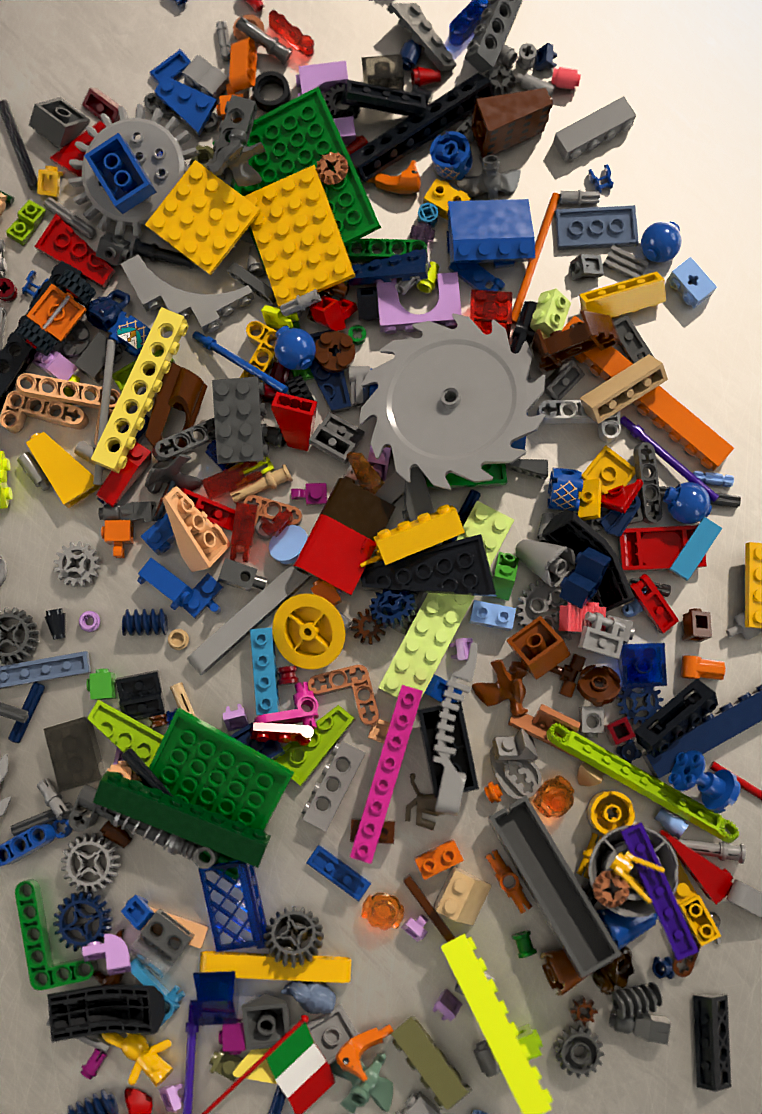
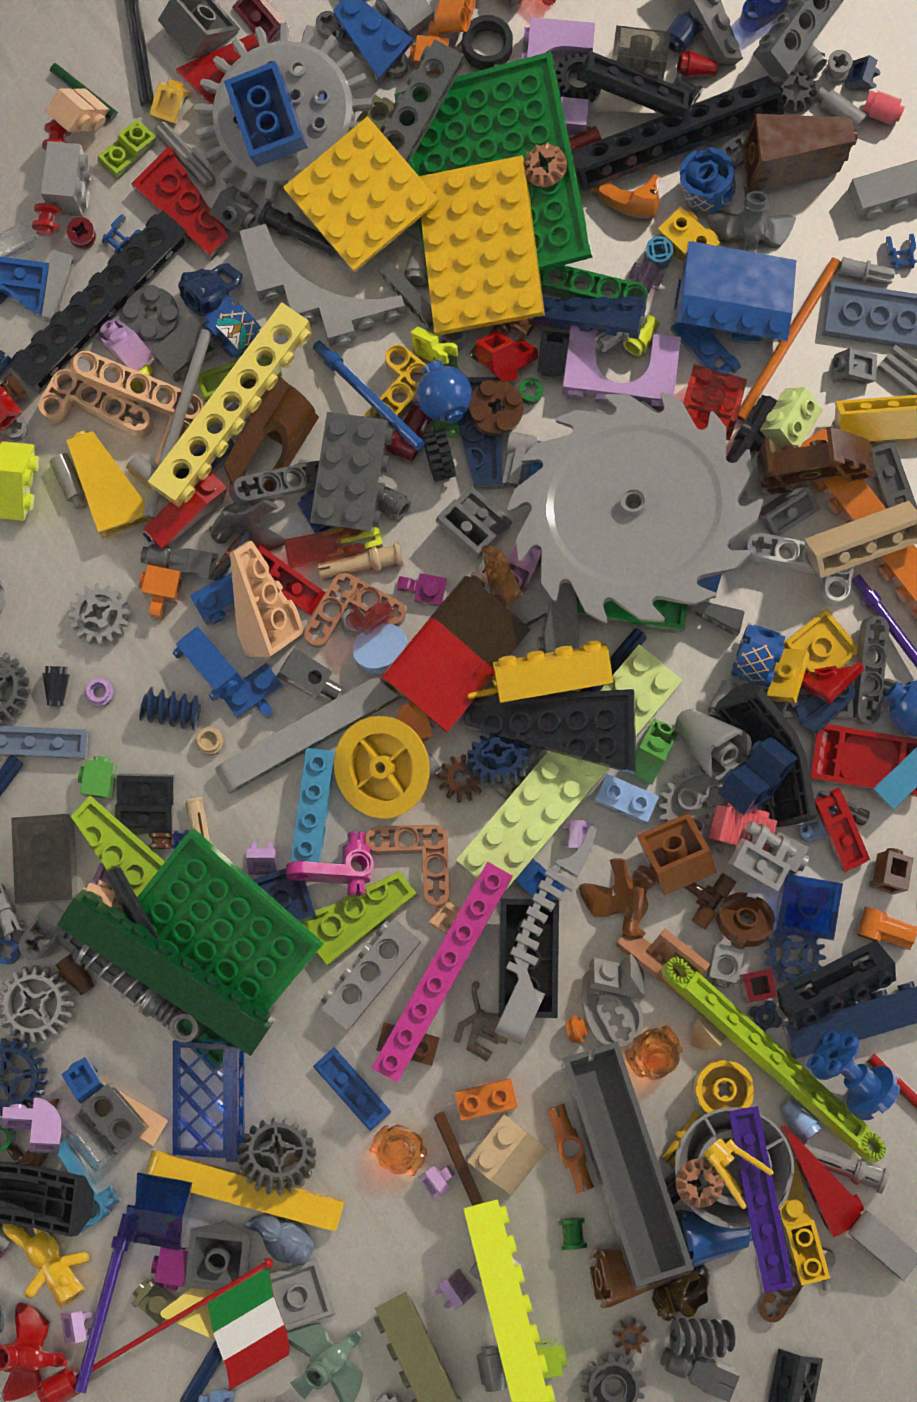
camera: 10 degrees right, 0 degrees up
plate [16,269,96,356] -> none
dark grey animal [206,129,265,186] -> none
clear red hinge [230,503,258,563] -> none
plate [250,722,314,746] -> none
red slope [271,392,317,451] -> none
dark red wheel [276,666,299,686] -> none
light grey axle [280,289,321,316] -> none
orange animal [335,1024,394,1082] -> none
dark blue plate [652,956,675,979] -> none

